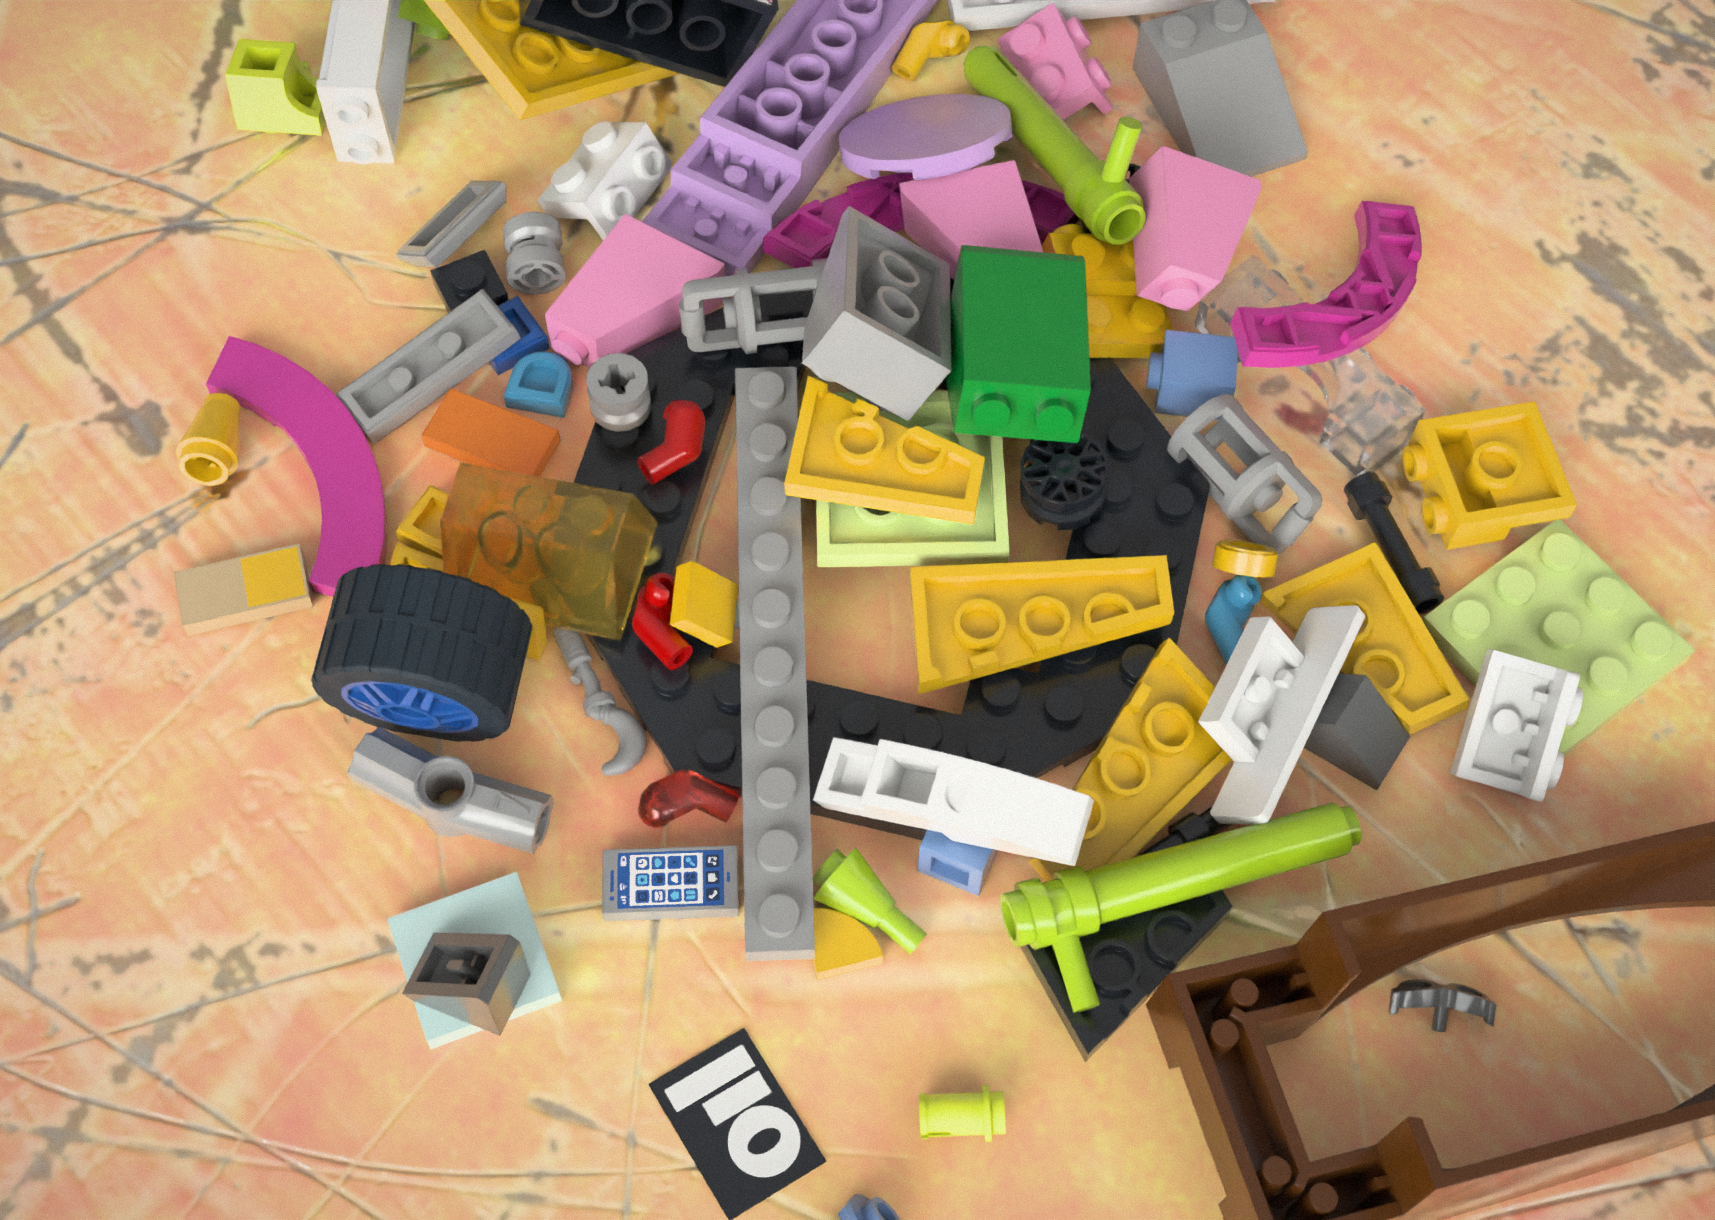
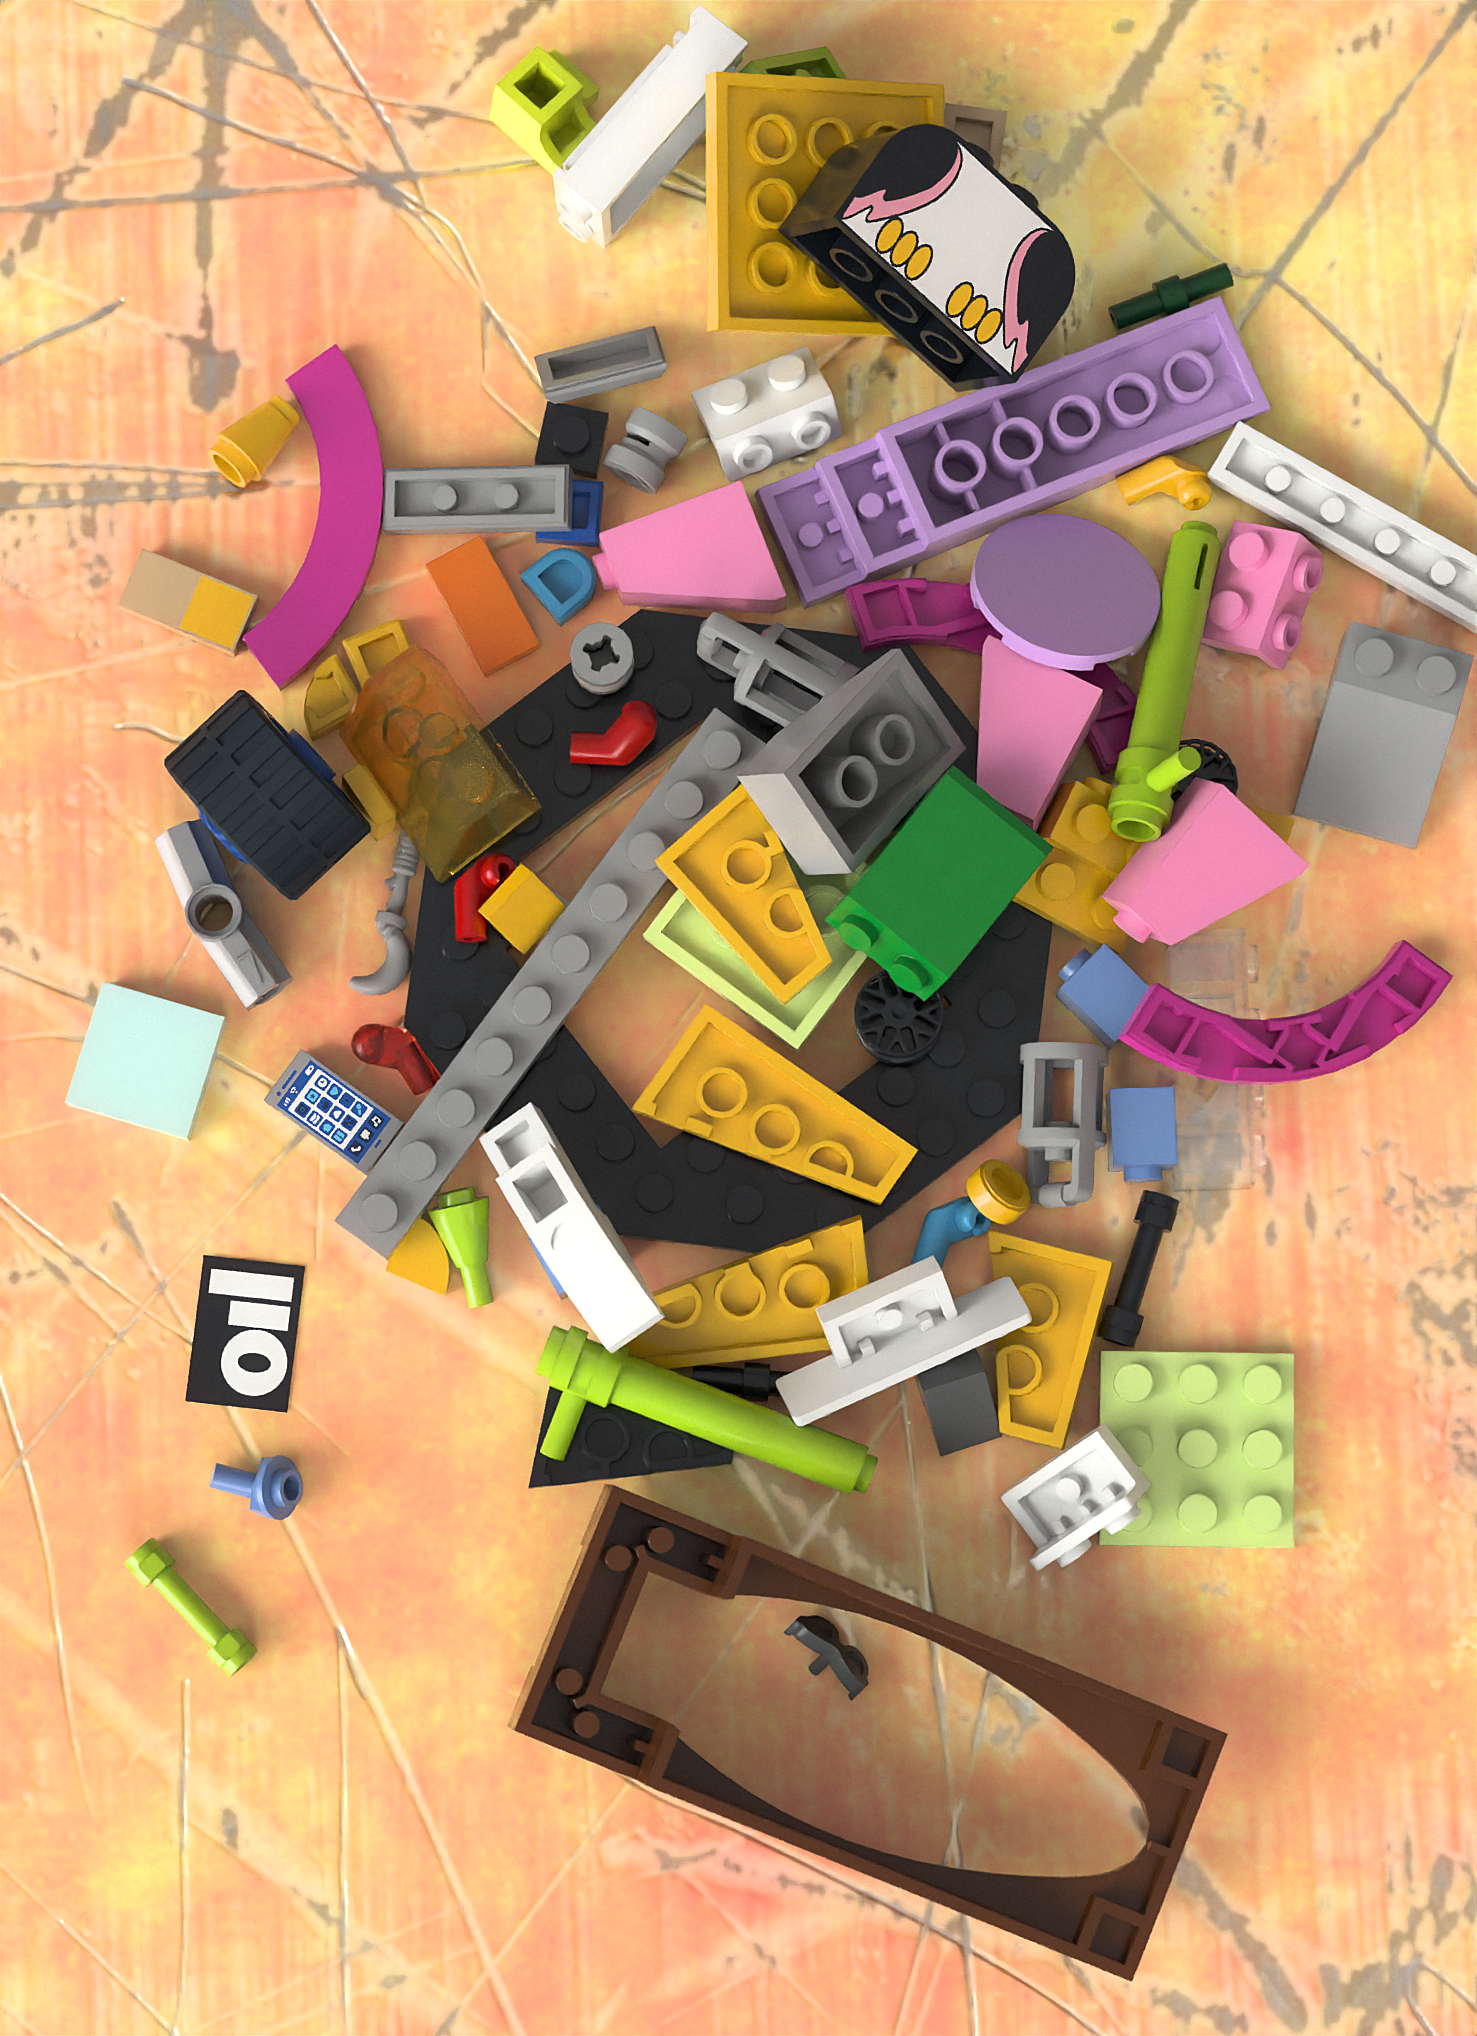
camera: 40 degrees right, 20 degrees up
dark grey slope [402,933,531,1036] -> none
neon yellow pin [919,1084,1006,1142] -> none
yellow plate [1402,401,1577,550] -> none
none -> medium blue brick [1105,1087,1178,1183]

